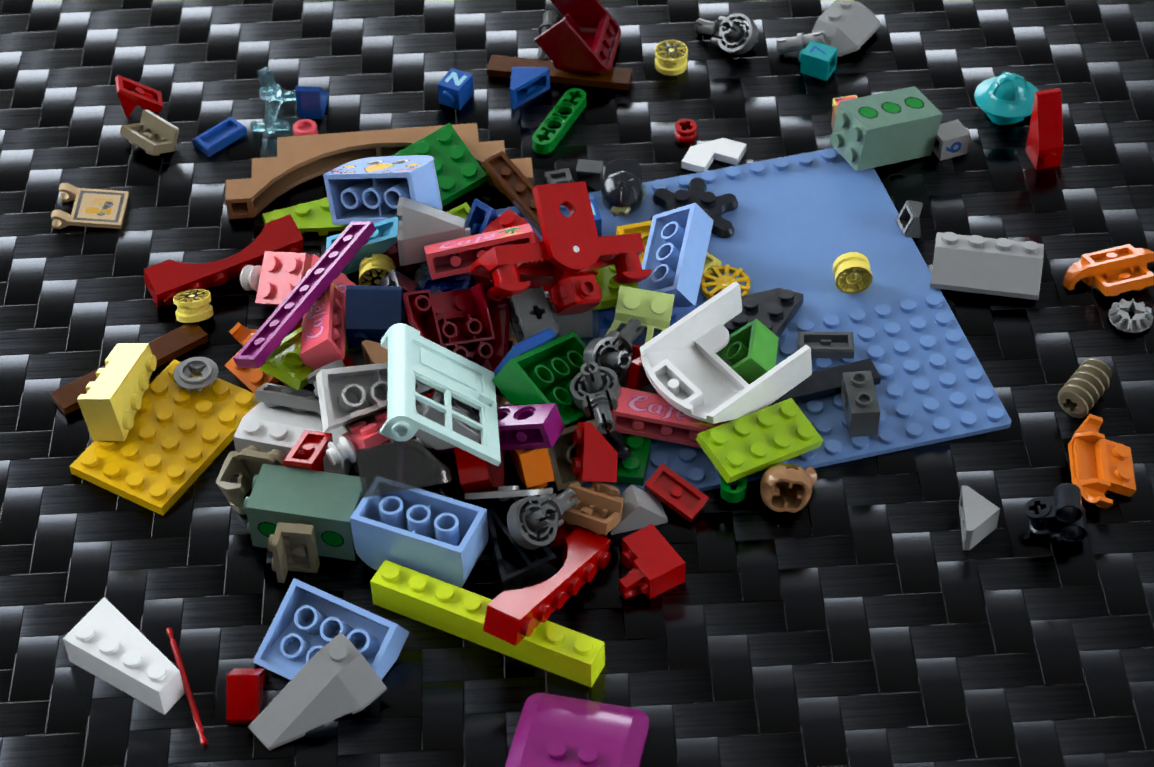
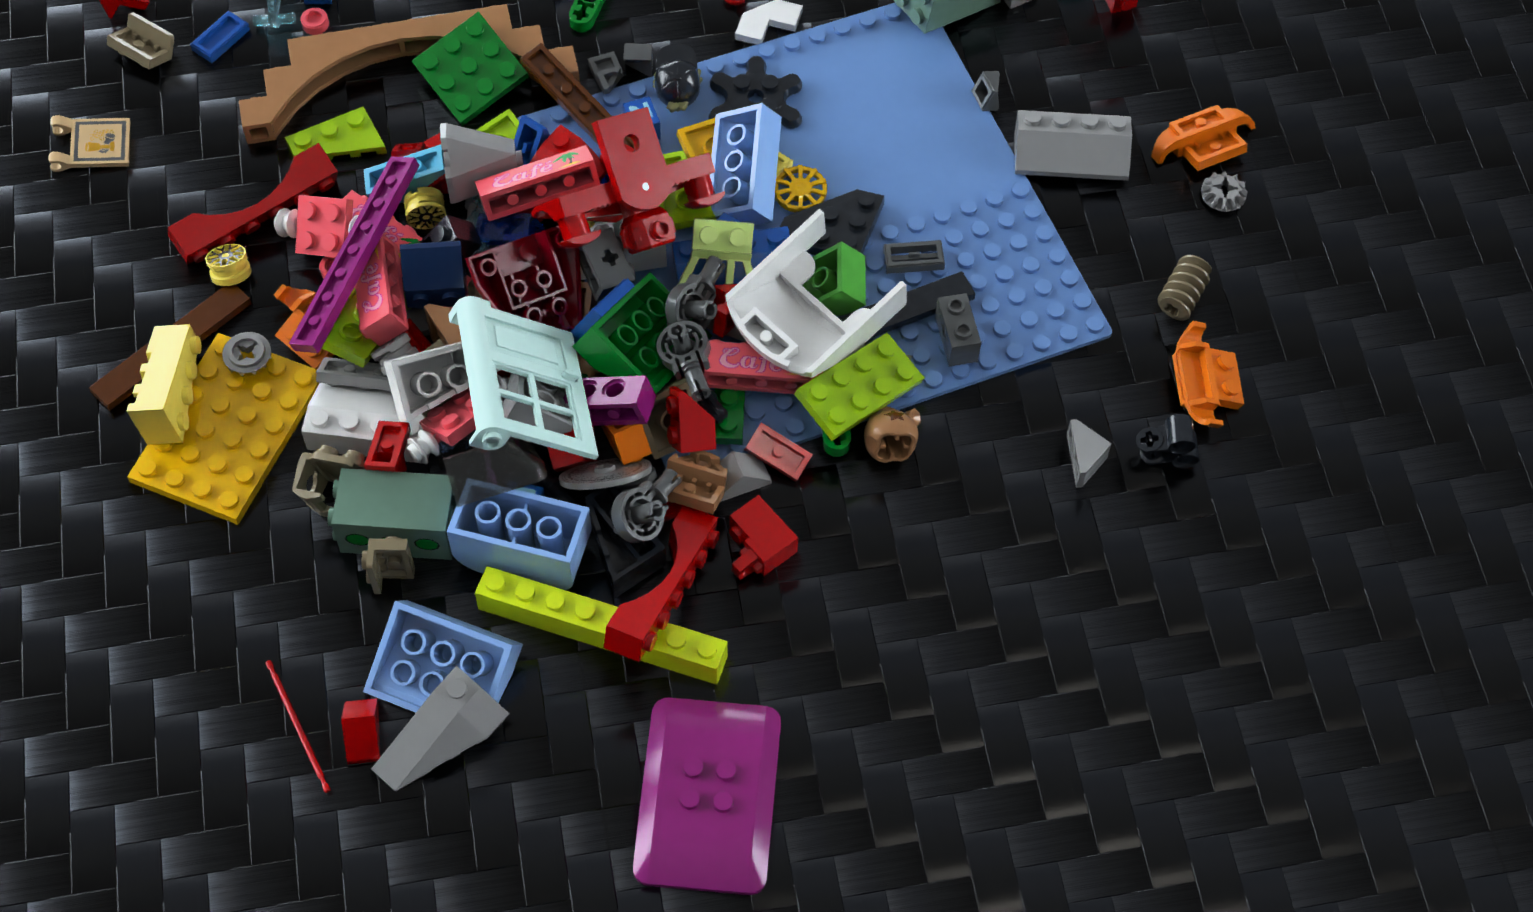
camera: 10 degrees left, 15 degrees up
white wedge [63,597,185,715] -> none
light blue brick [323,155,443,225] -> none
light yellow wheel [833,252,873,294] -> none

